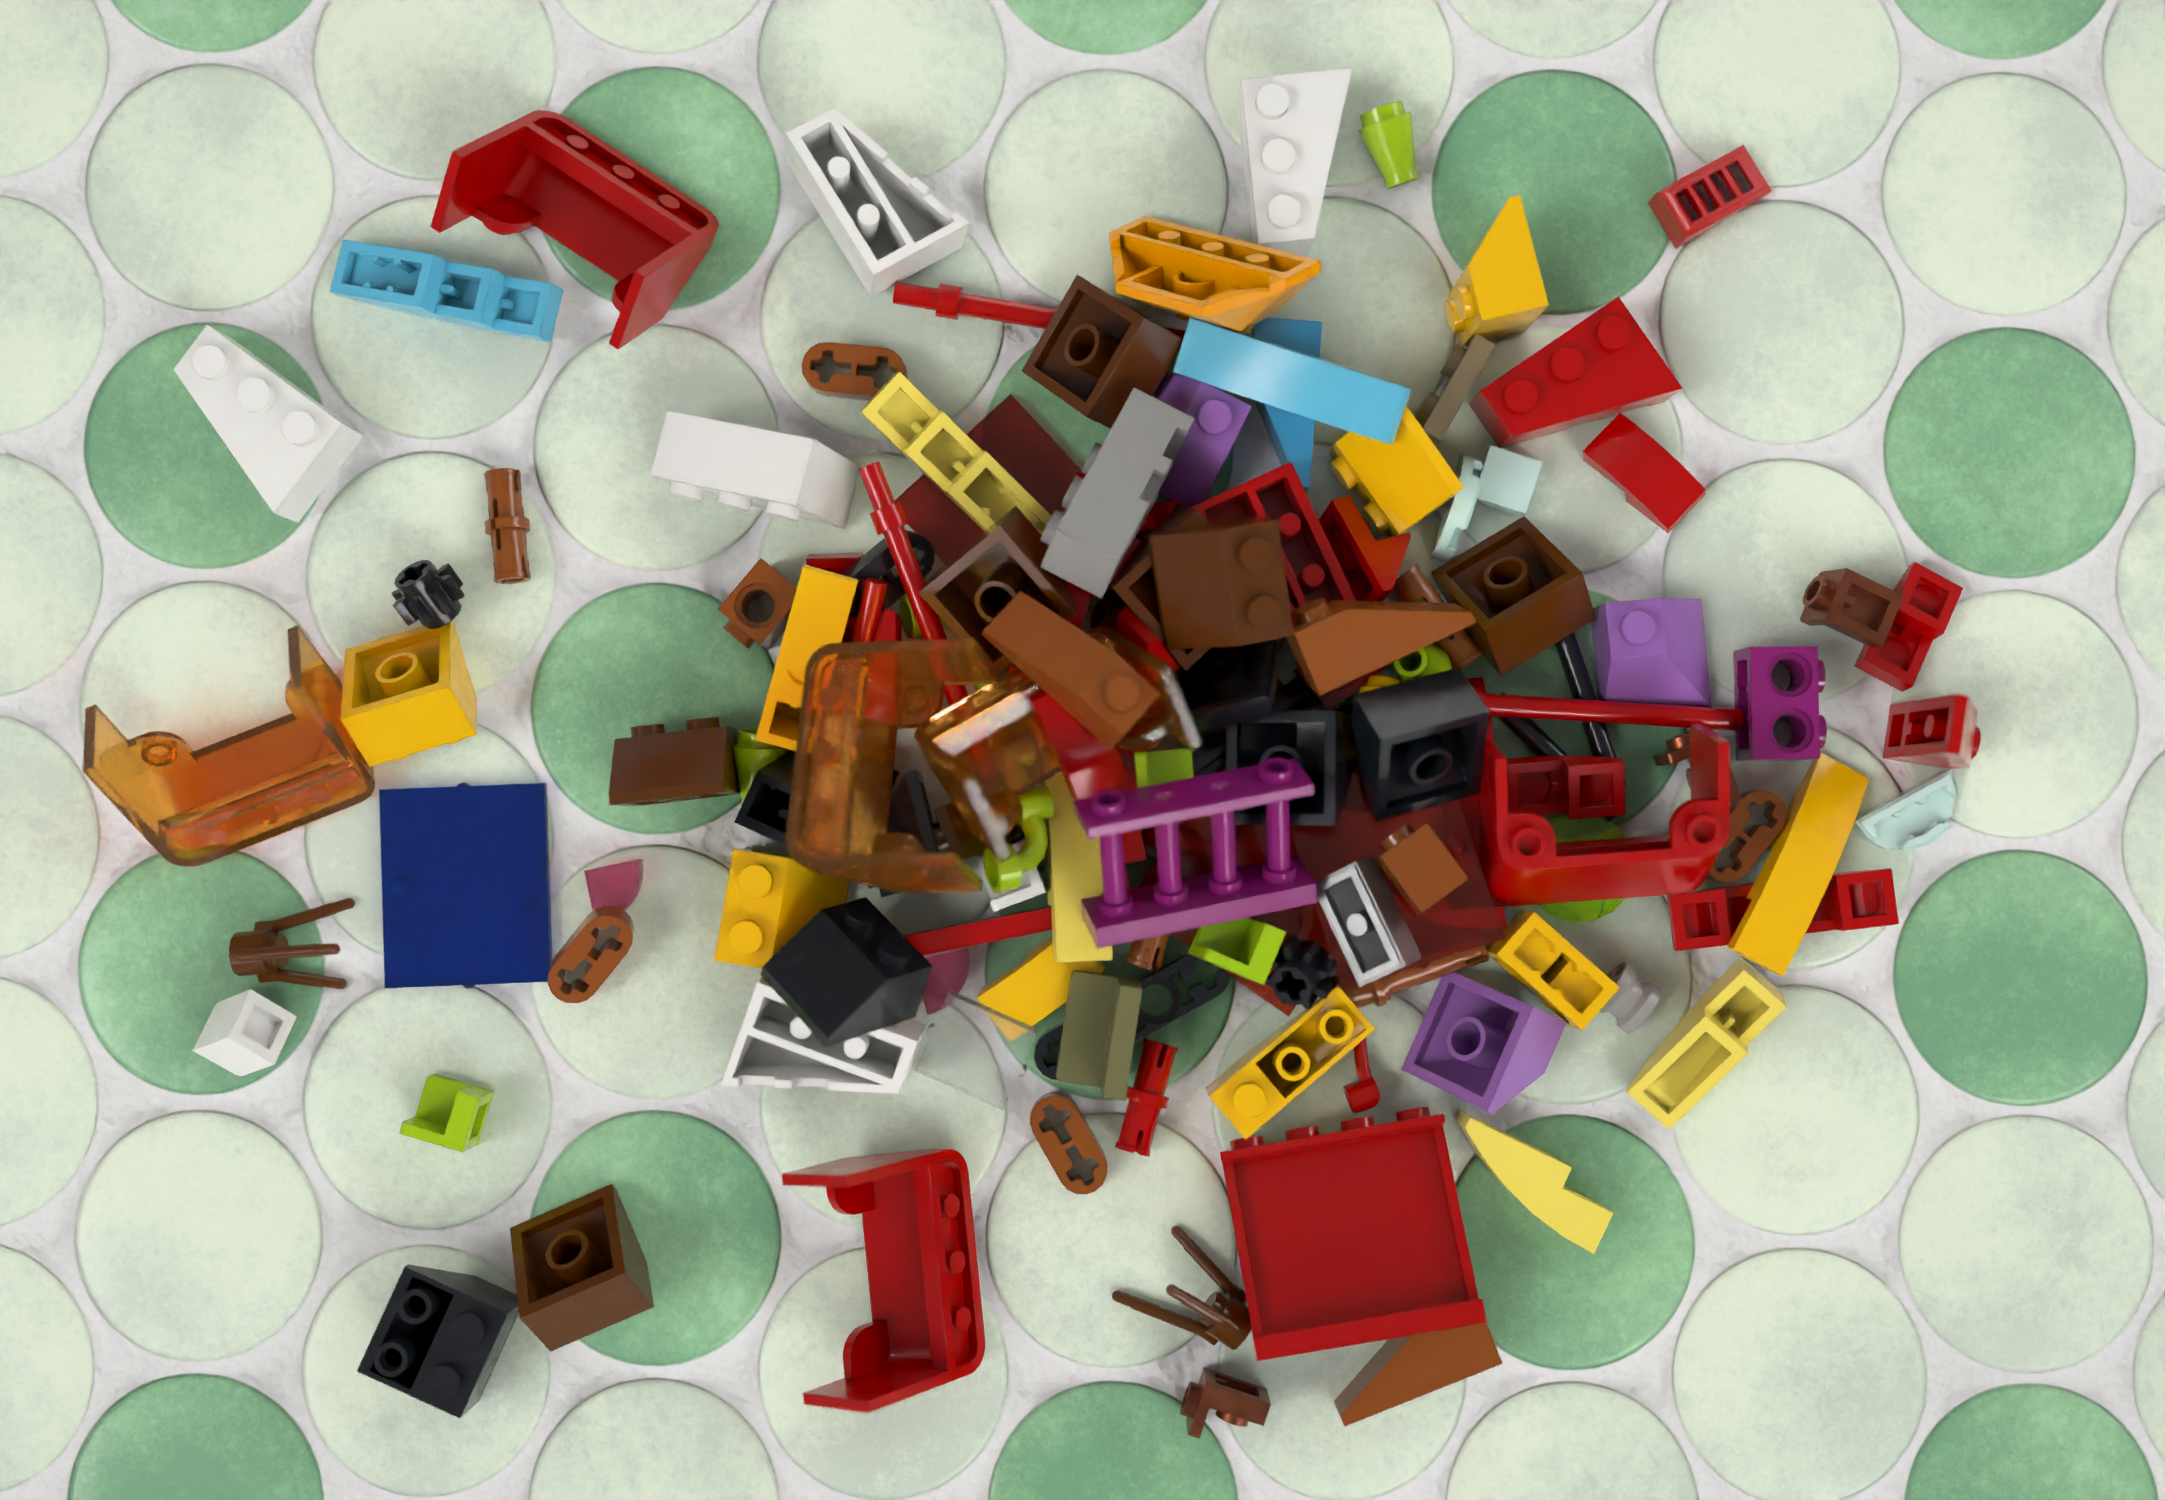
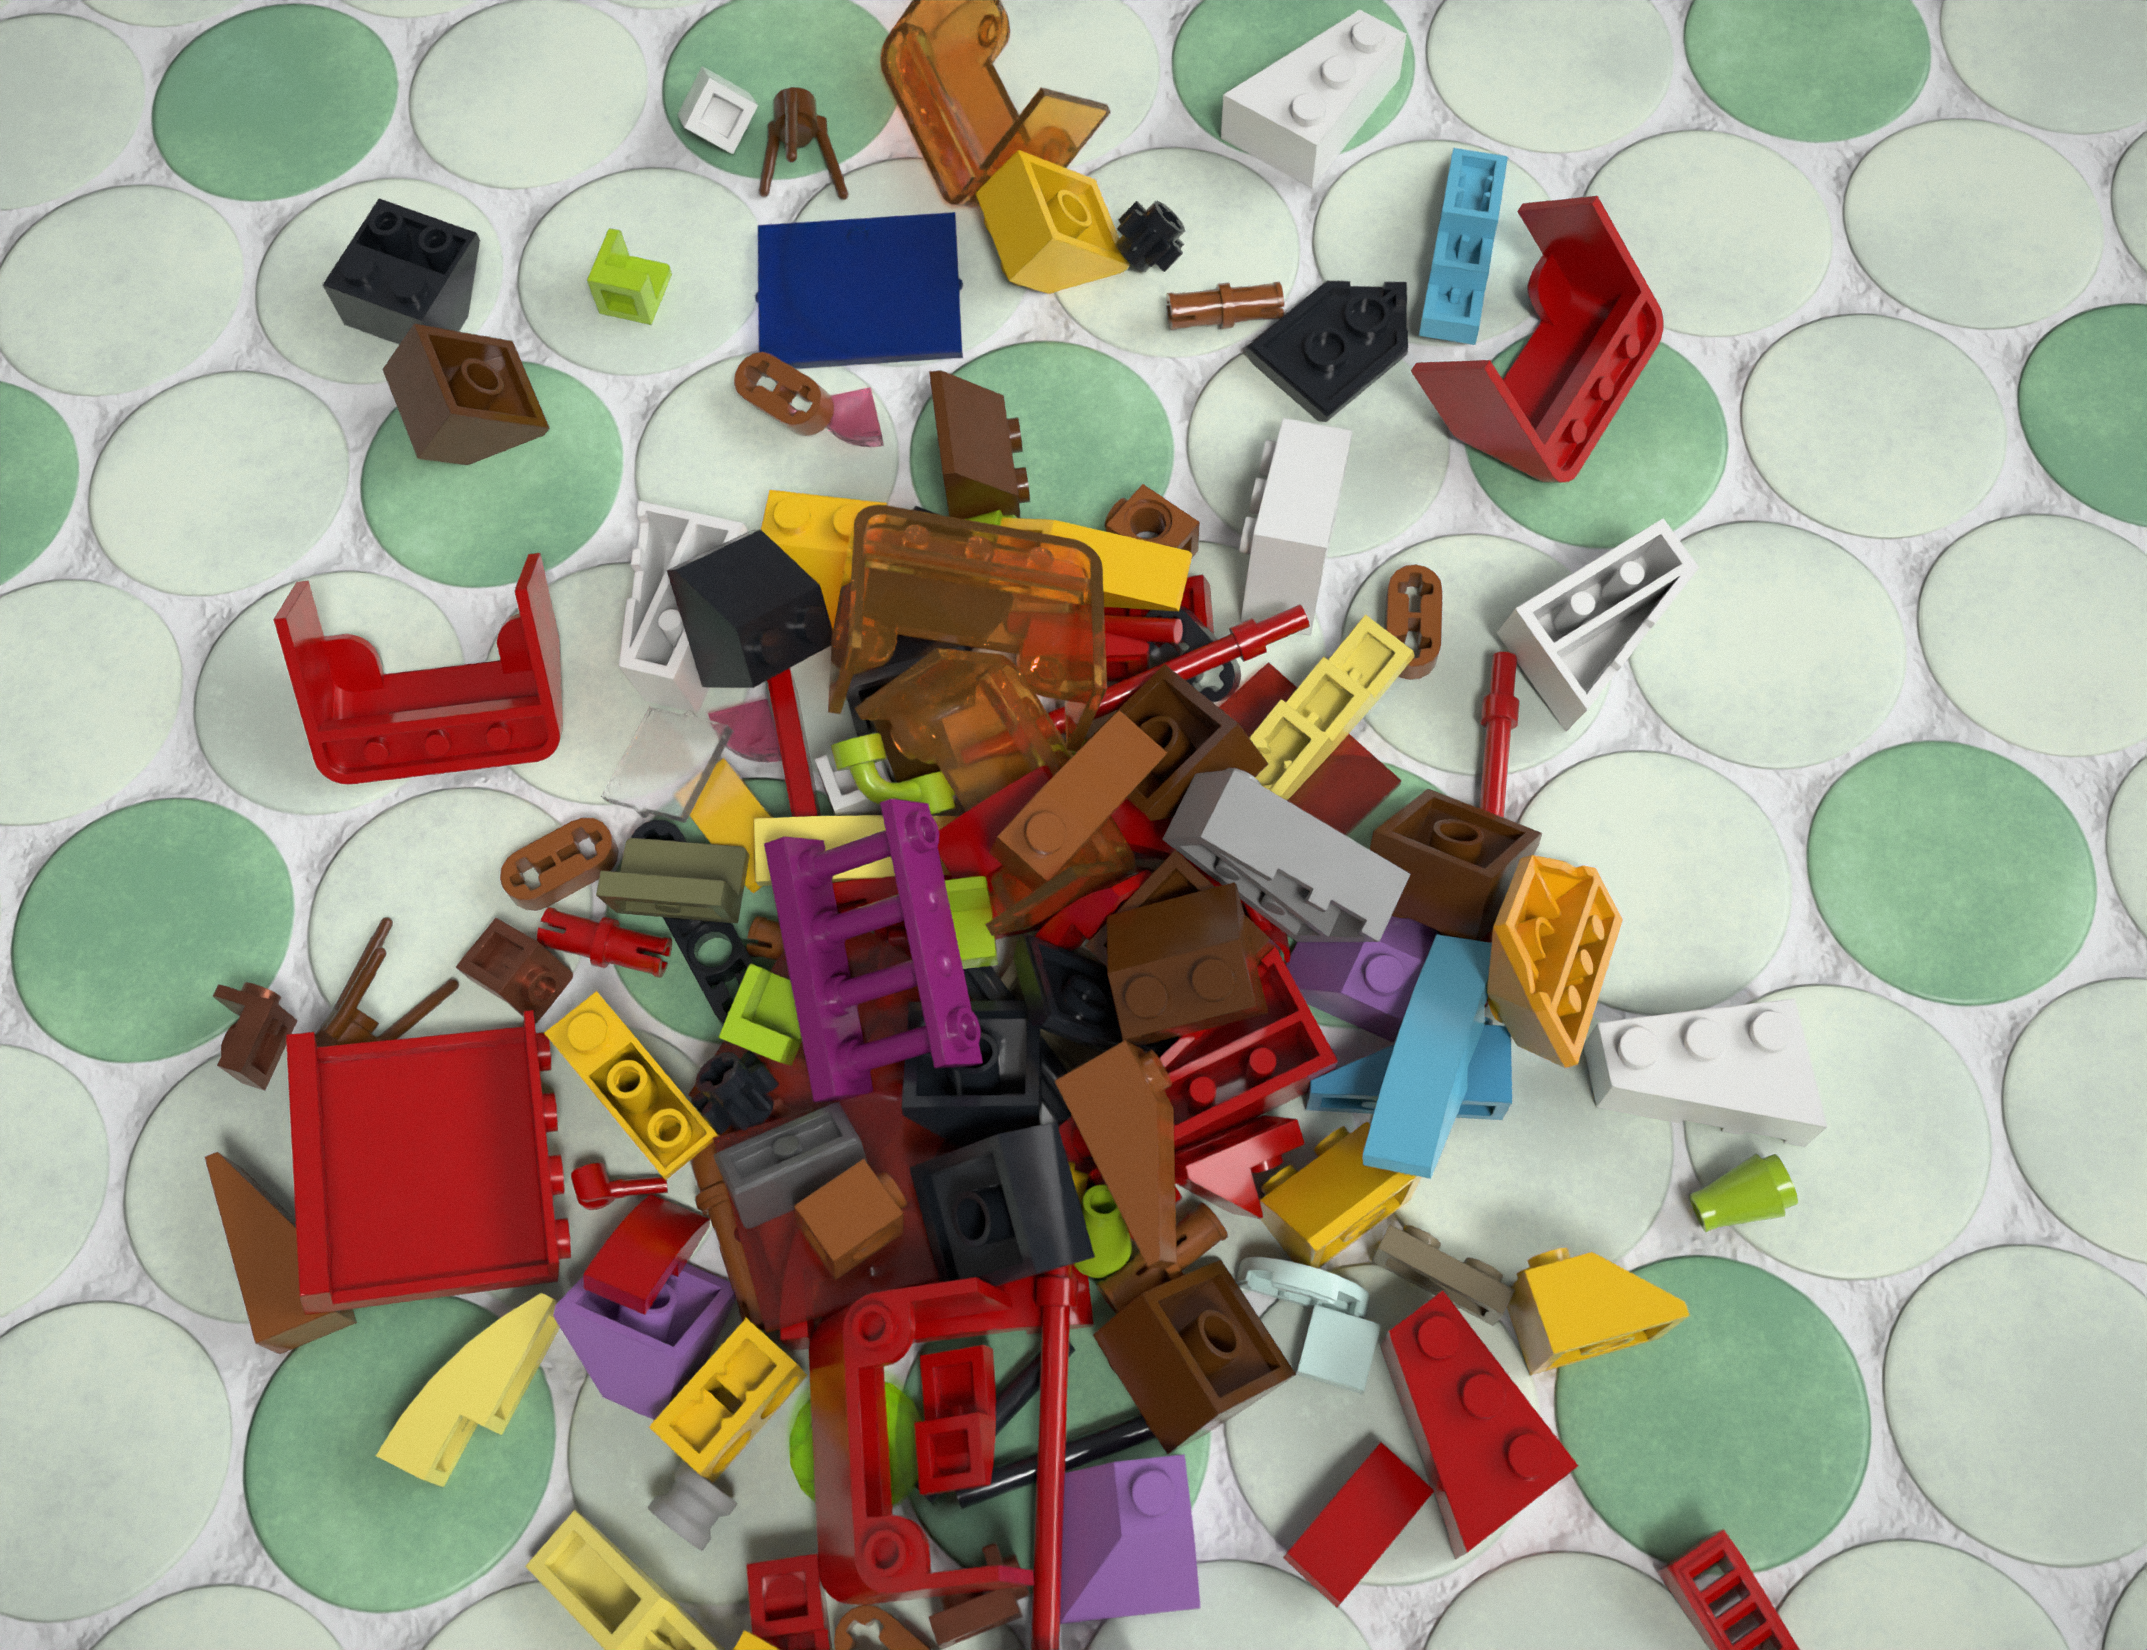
camera: 90 degrees right, 20 degrees down
none -> copper bracket [456,918,573,1023]
none -> red slope [583,1194,710,1315]
none -> black tile [1246,281,1408,422]

